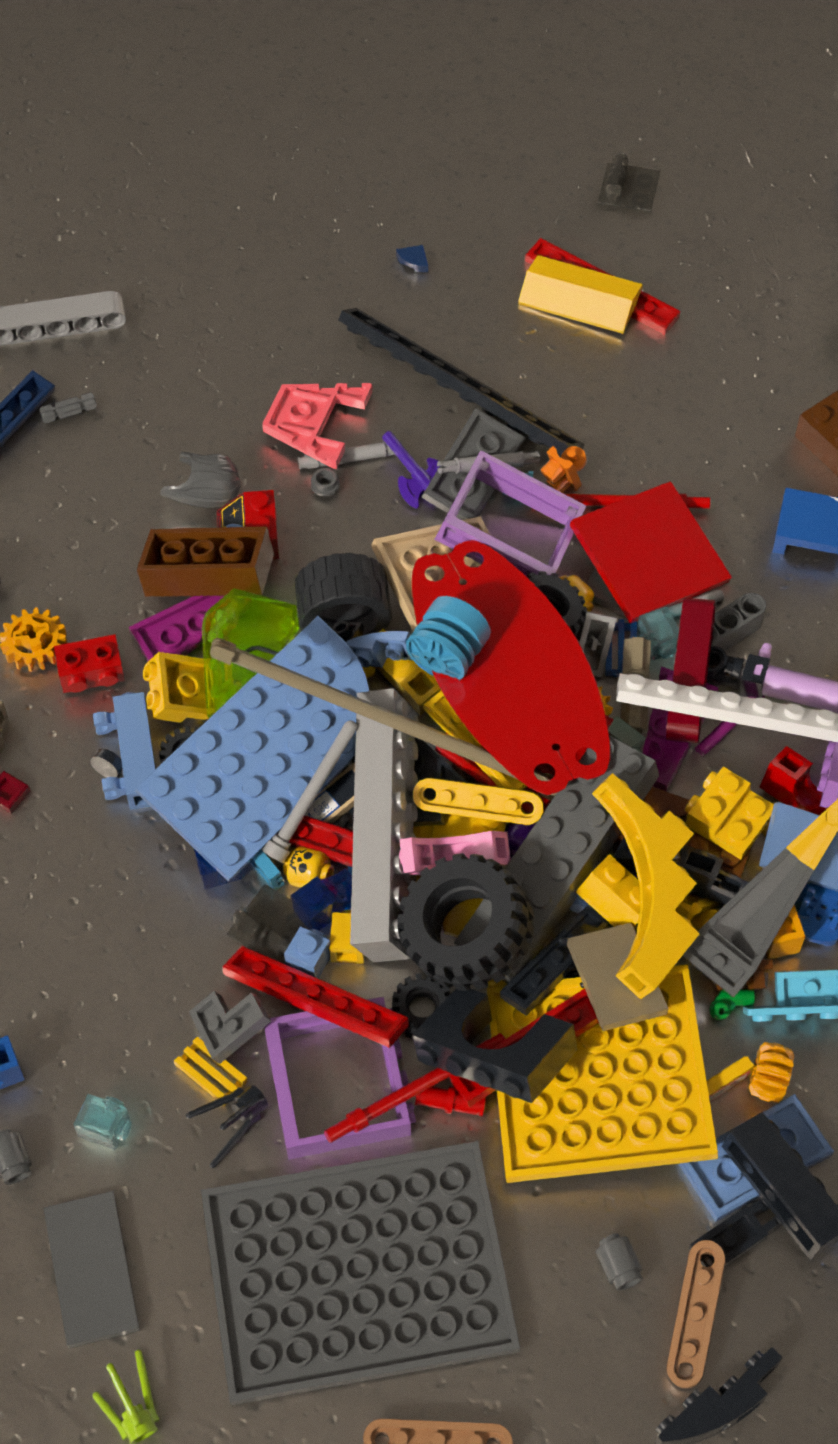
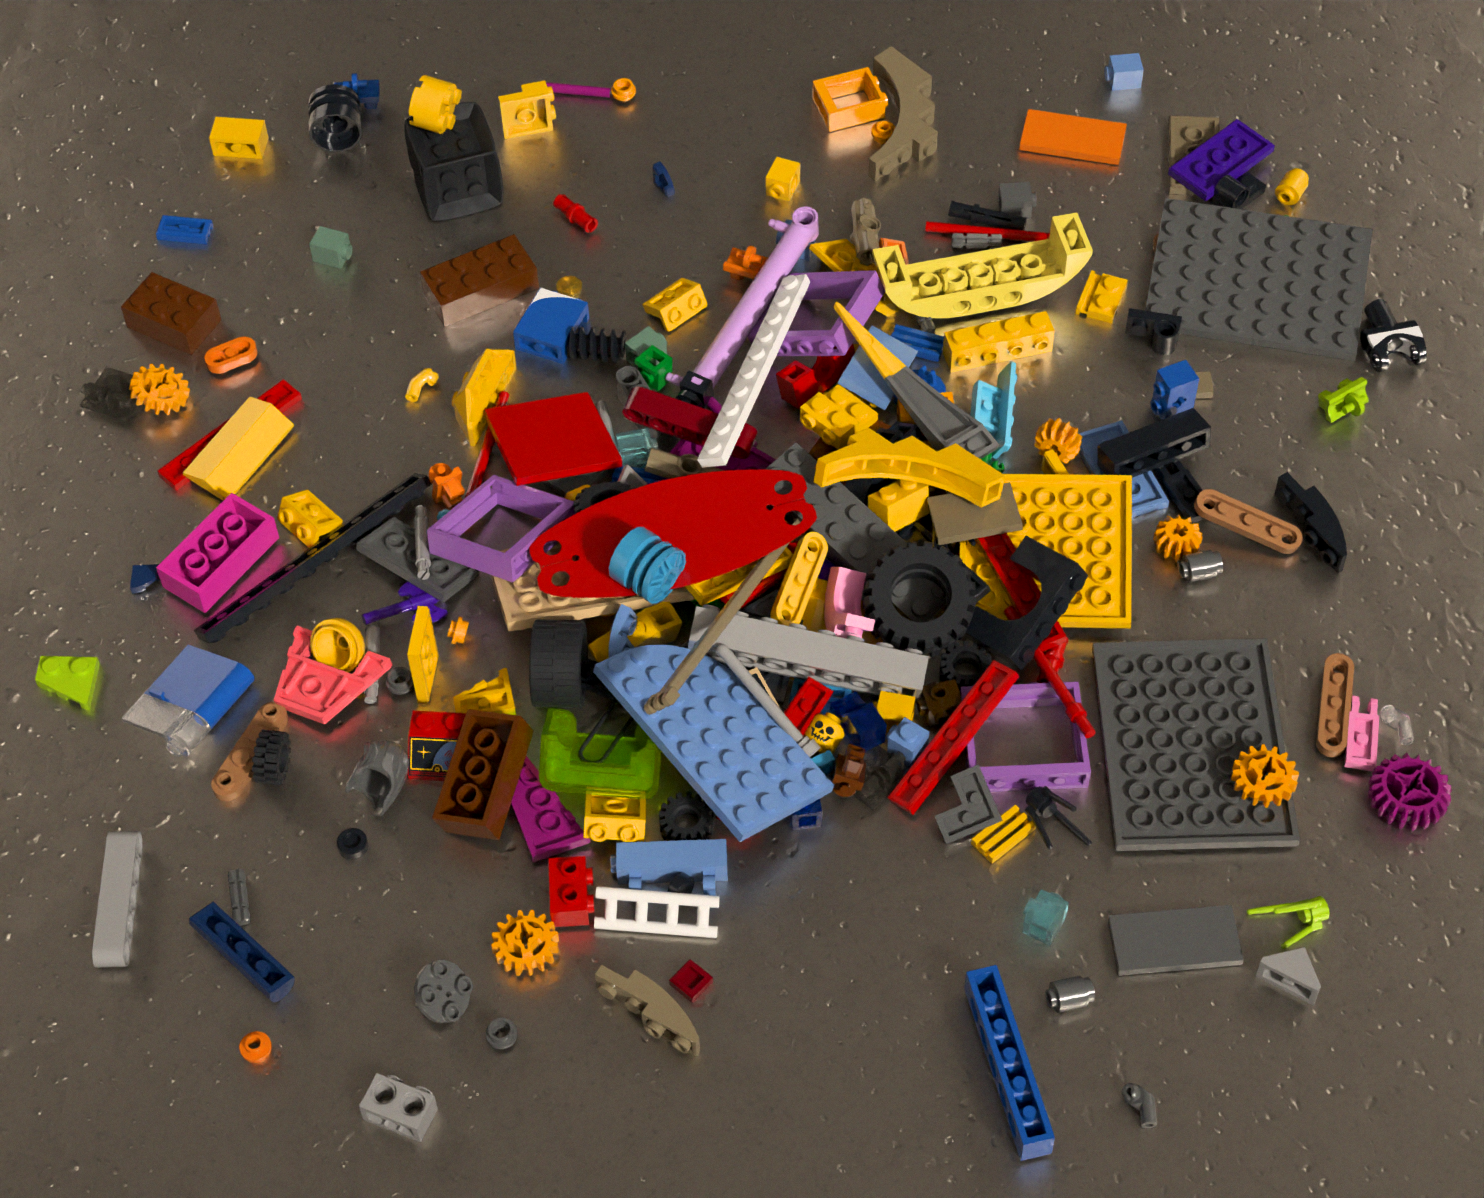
camera: 80 degrees left, 5 degrees down
none -> lime wing [35,656,100,710]
none -> reddish brown brick [121,272,222,355]
none -> door [121,644,255,757]
none -> light orange gear [129,364,190,415]
none -> dark pink brick [156,493,279,613]
none -> orange plate [204,337,258,374]
none -> medium nougat plate [211,702,288,802]
none -> black tyre [252,729,291,785]
none -> yellow bracket [277,489,343,548]
none -> yellow piece [310,618,365,673]
none -> black tile [337,828,368,860]
none -> yellow arm [405,368,439,402]
none -> yellow tile [407,606,439,704]
none -> light orange plate [447,616,469,645]
none -> yellow wedge [452,348,517,447]
none -> yellow wing [453,668,516,715]
none -> black piece [569,326,626,363]
none -> white bar [594,886,720,938]
none -> sand green brick [625,326,667,370]
none -> green brick [634,345,673,391]
none -> reddish brown hips [832,744,866,797]
none -> dark brown brick [916,679,962,726]
none -> light orange gear [1153,514,1202,563]
none -> light orange gear [1231,744,1299,808]
none -> light grey slope [1256,947,1321,1005]

